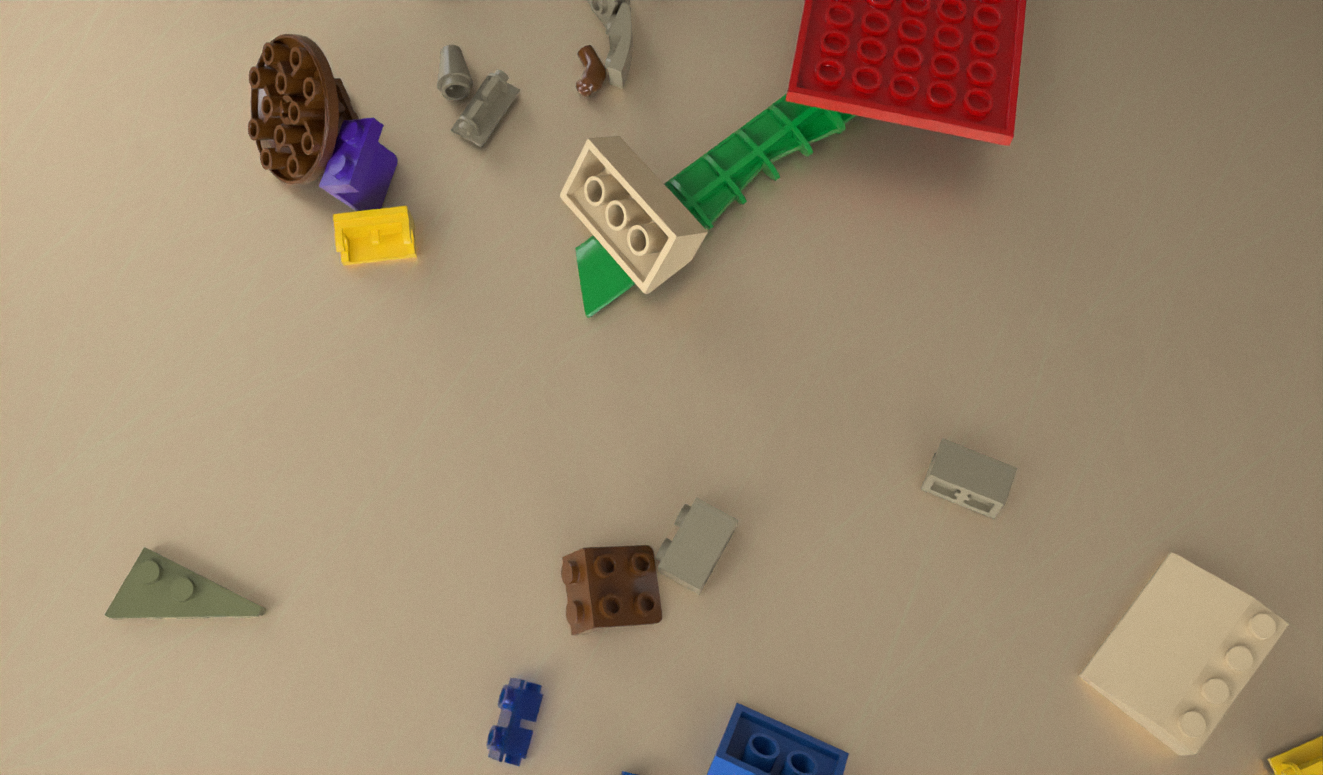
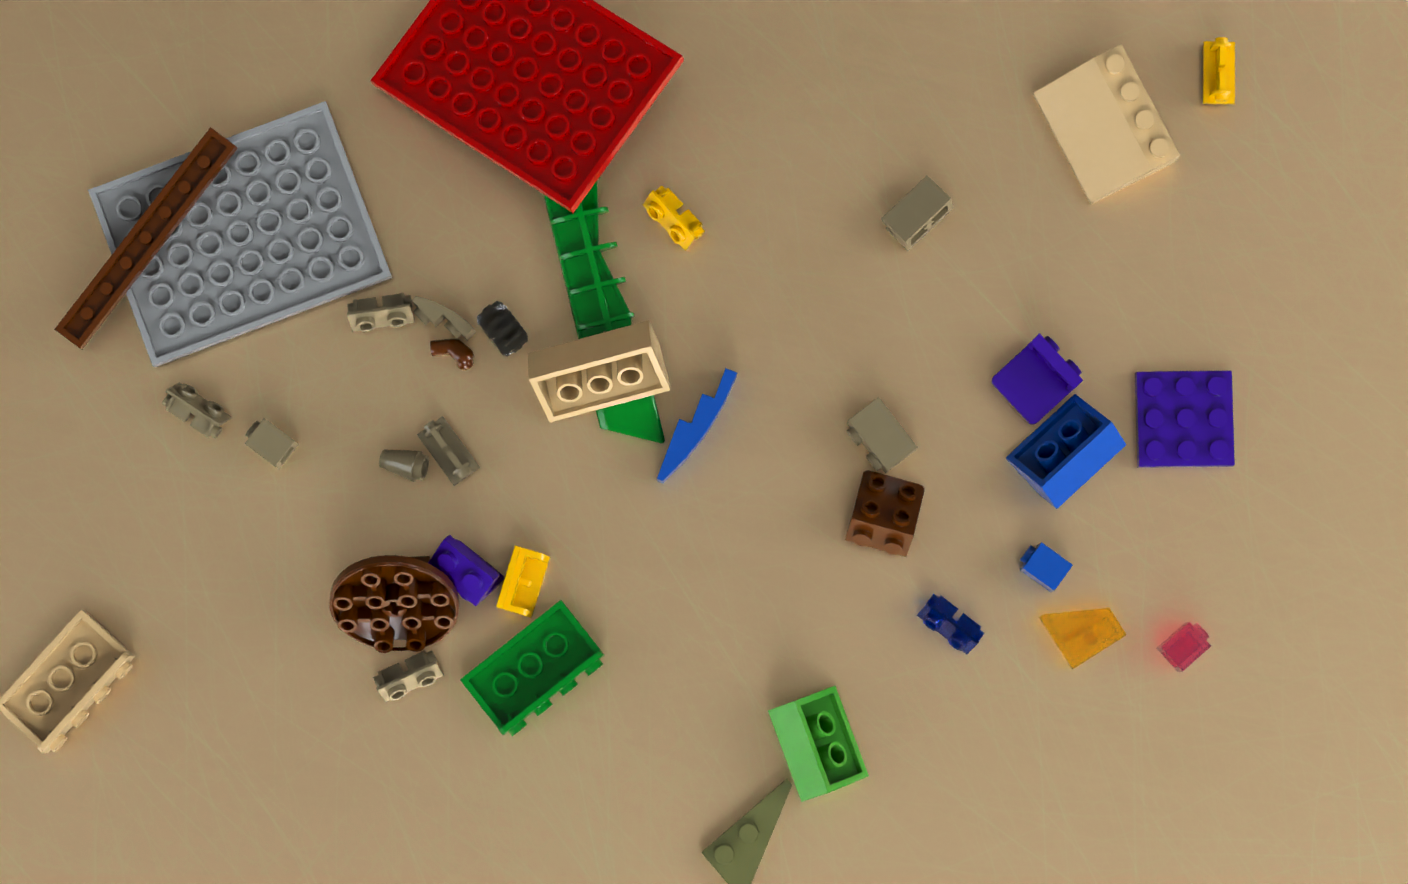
camera: 70 degrees left, 10 degrees up
none -> dark tan hinge [373,650,444,702]
none -> green bracket [460,600,605,736]
none -> clear smoke gear [477,301,528,356]
none -> yellow hinge [643,186,705,251]
none -> blue slope [657,368,737,483]
none -> bright green slope [768,686,869,802]
none -> dark purple bracket [992,333,1083,425]

